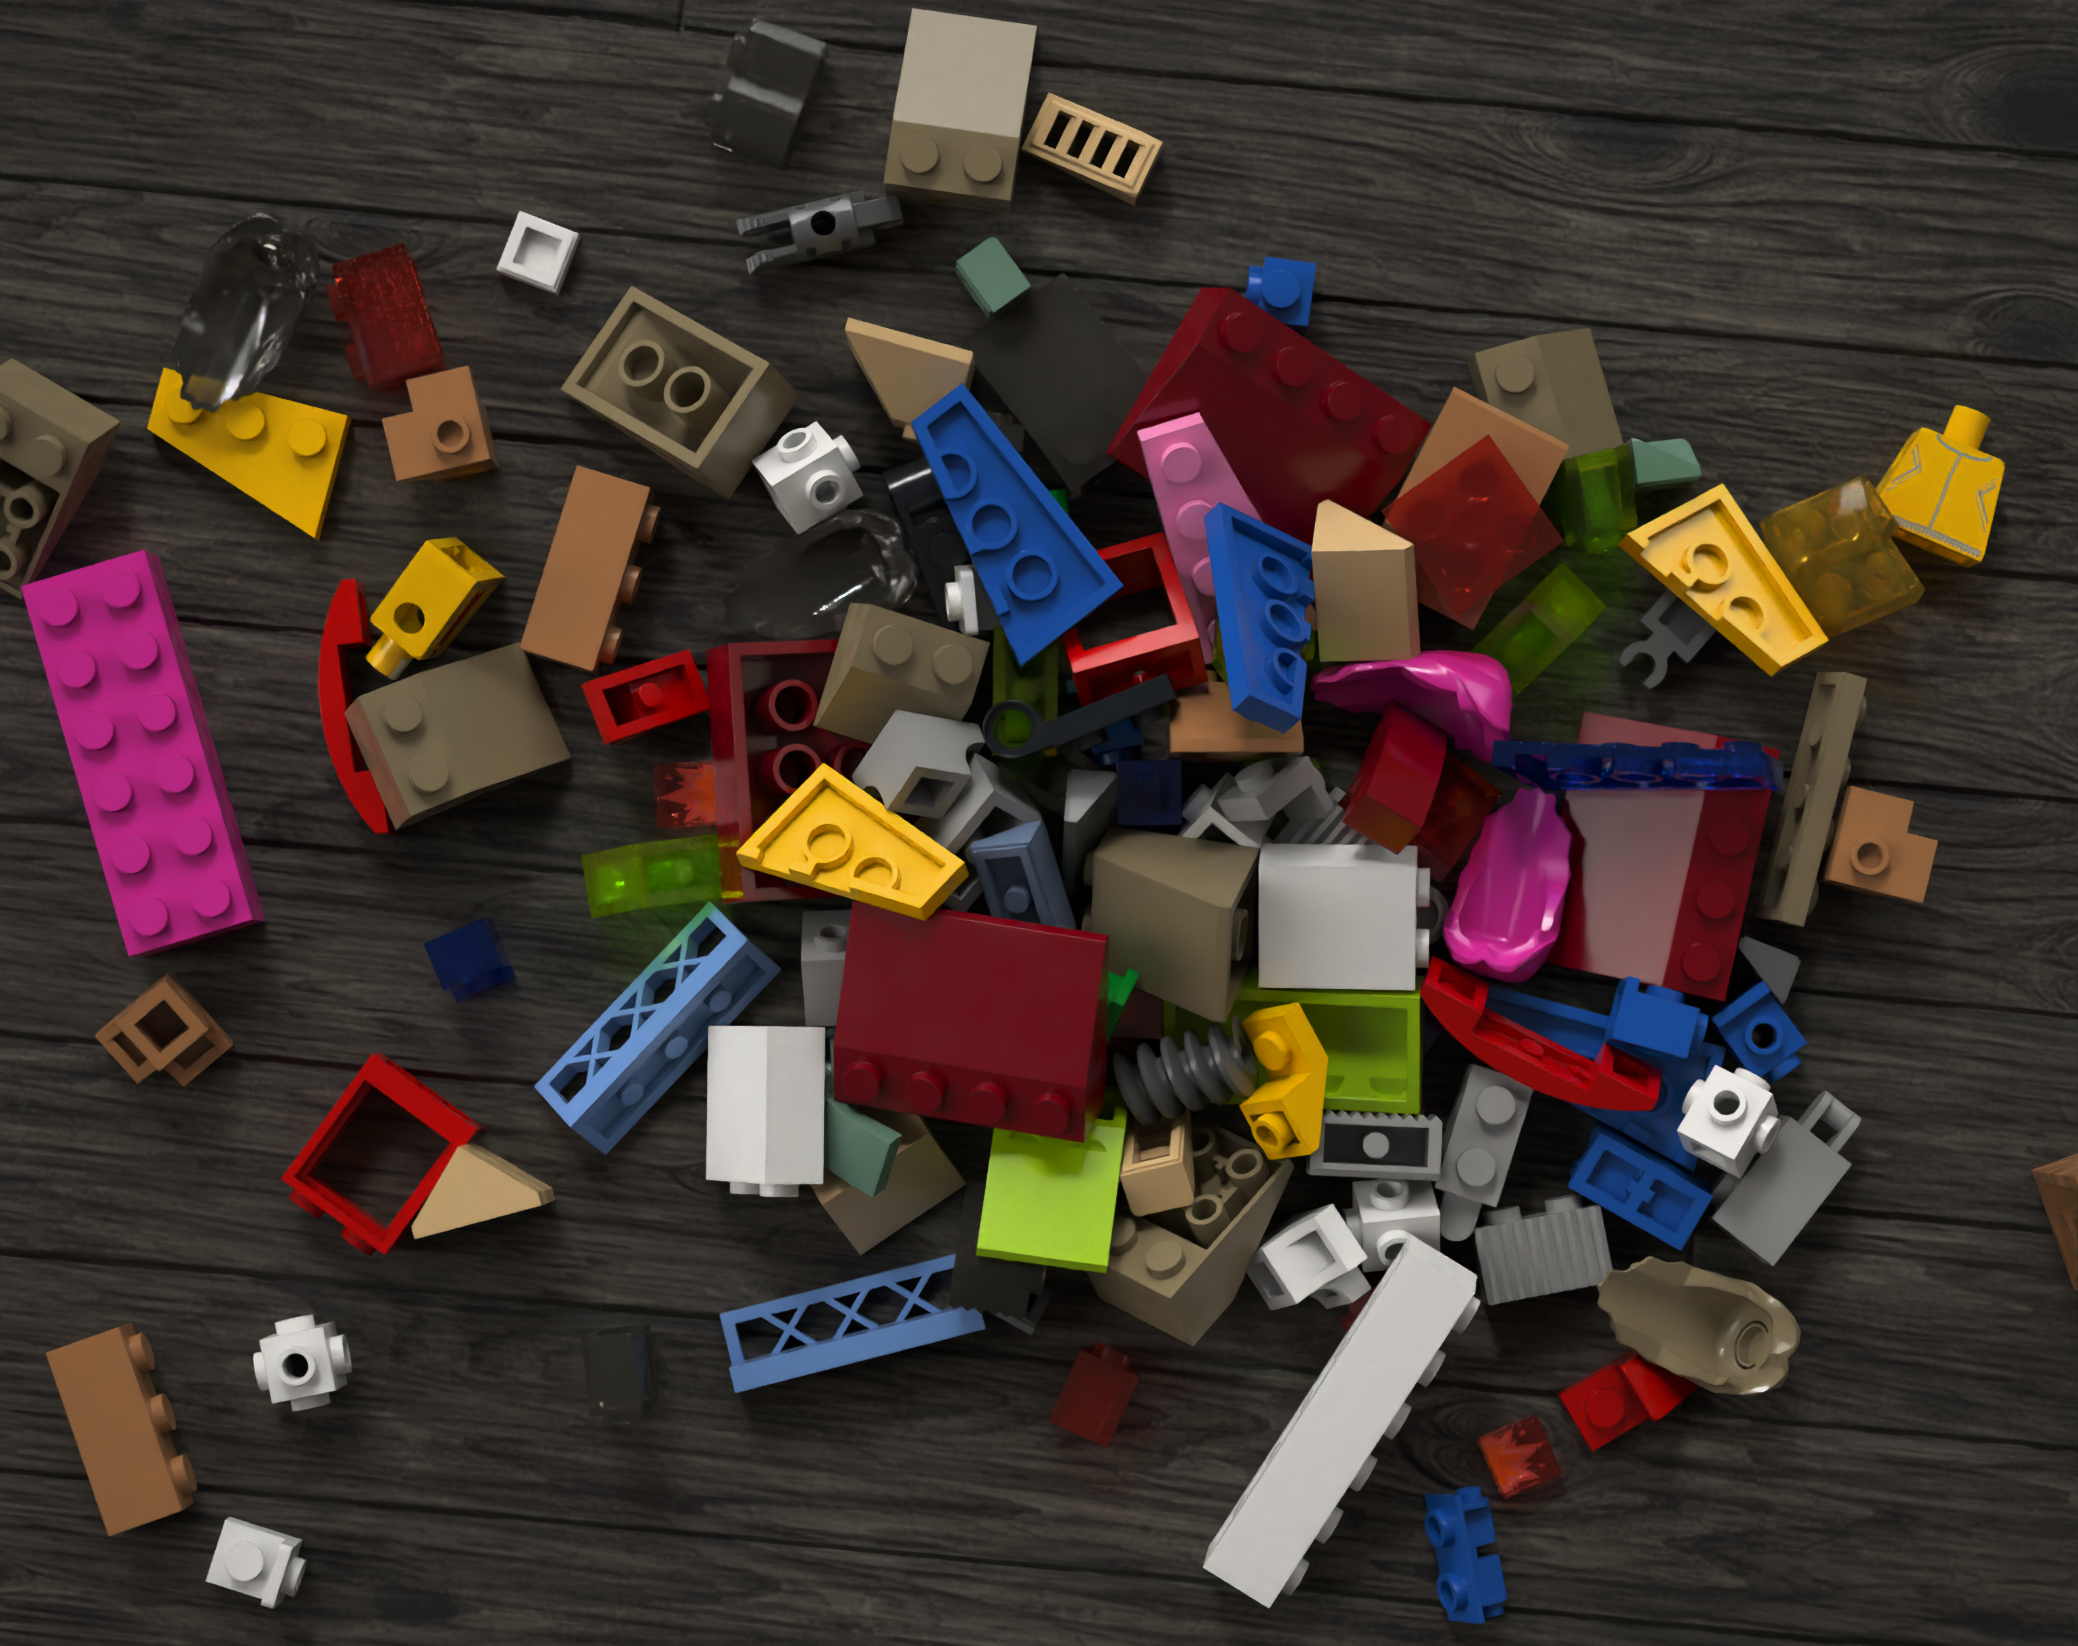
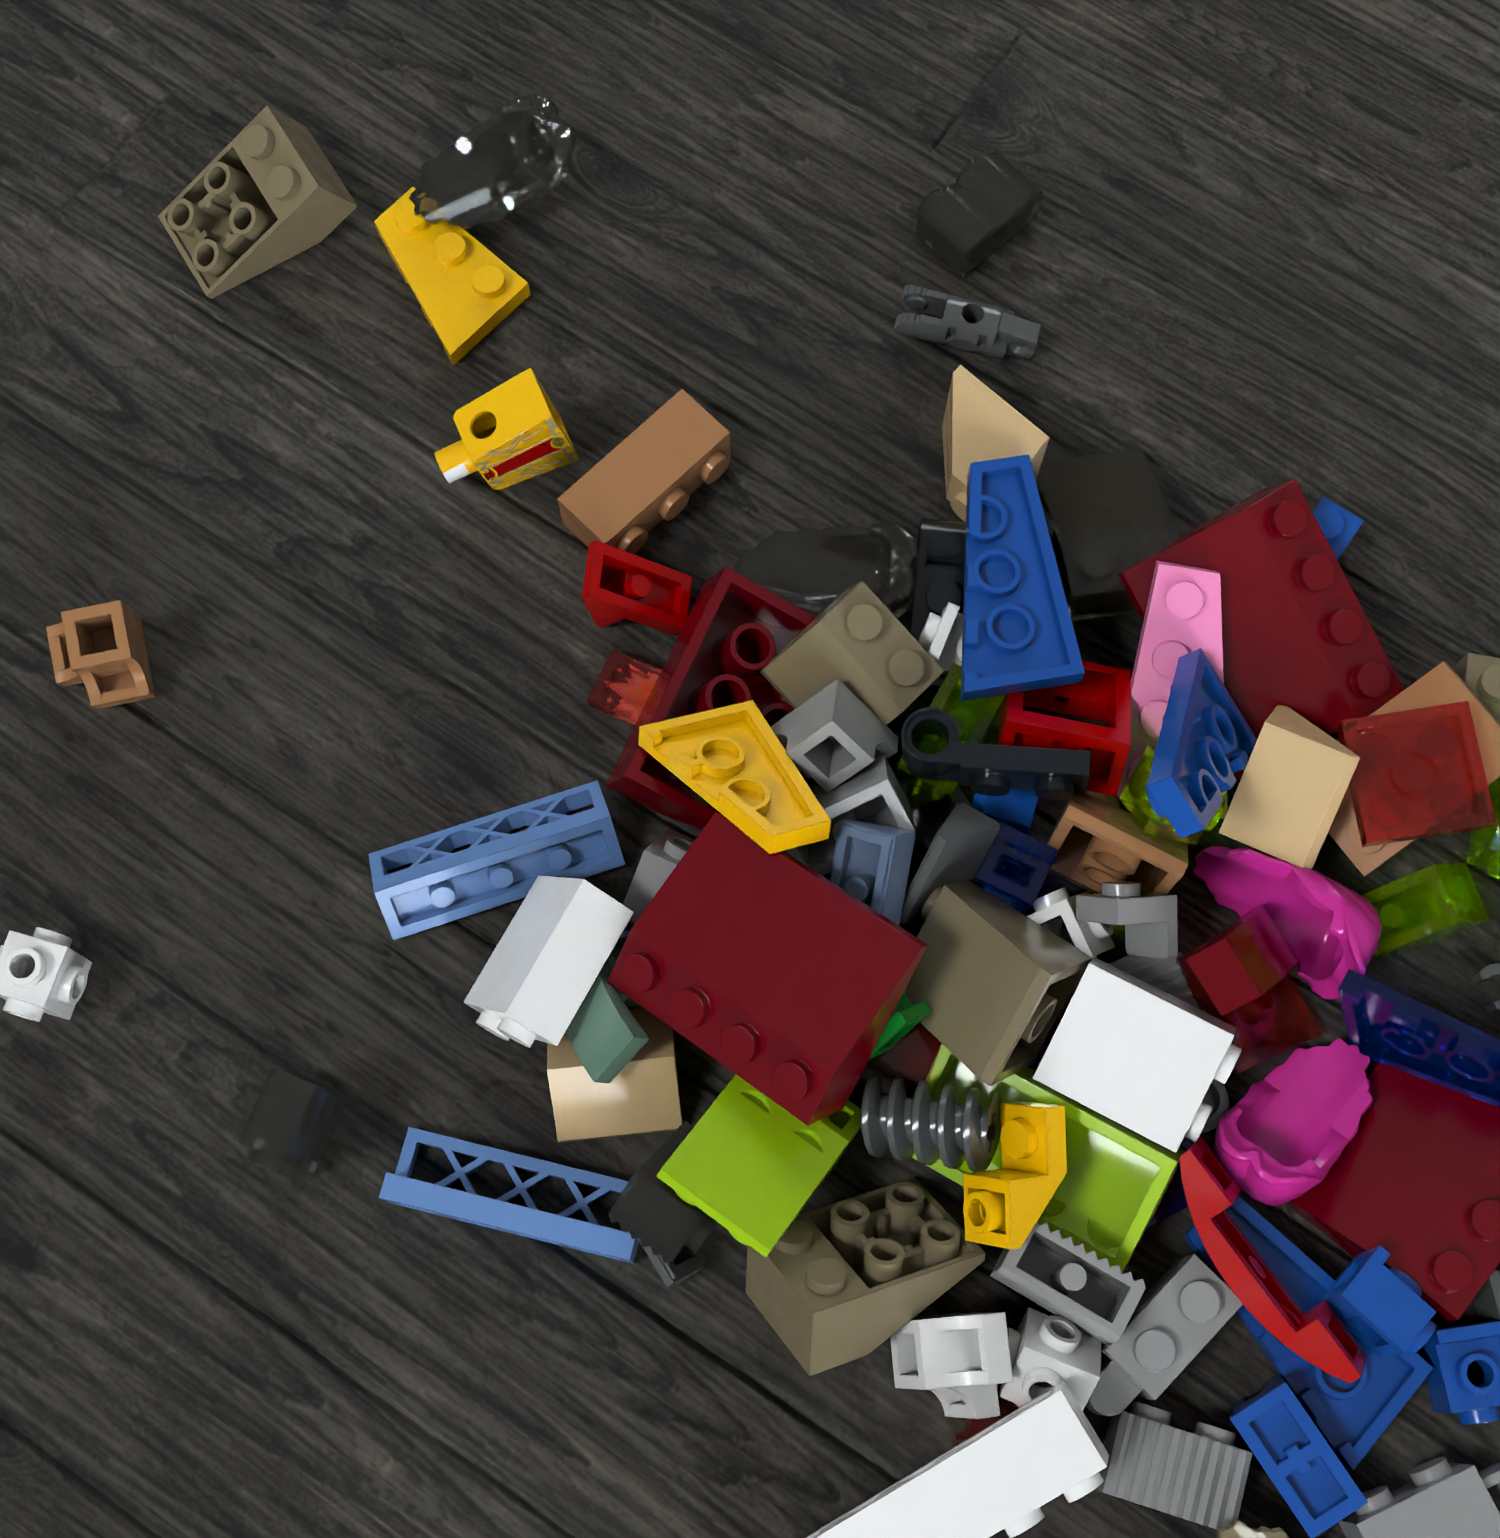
camera: 30 degrees right, 15 degrees down
dark pink brick [21,549,266,957] -> none
red window [281,1053,484,1256] -> none
red slope [318,578,398,836] -> none
clear red brick [326,243,449,394] -> none
dark tan slope [344,642,571,830] -> none
medium nougat brick [382,365,499,484] -> none
tan slope [412,1142,555,1239] -> none
clear blue brick [424,918,517,1003] -> none
white tile [497,211,581,296] -> none
dark tan slope [560,286,800,499] -> none
clear neon green slope [581,834,722,919] -> none
white brick [751,421,863,535] -> none
slope [883,8,1037,214] -> none
sand green slope [956,237,1032,322] -> none
tan slope [1021,93,1163,206] -> none
clear red brick [1048,1341,1139,1448] -> none
tan slope [1120,1108,1195,1216] -> none
white brick [1677,1065,1781,1179] -> none

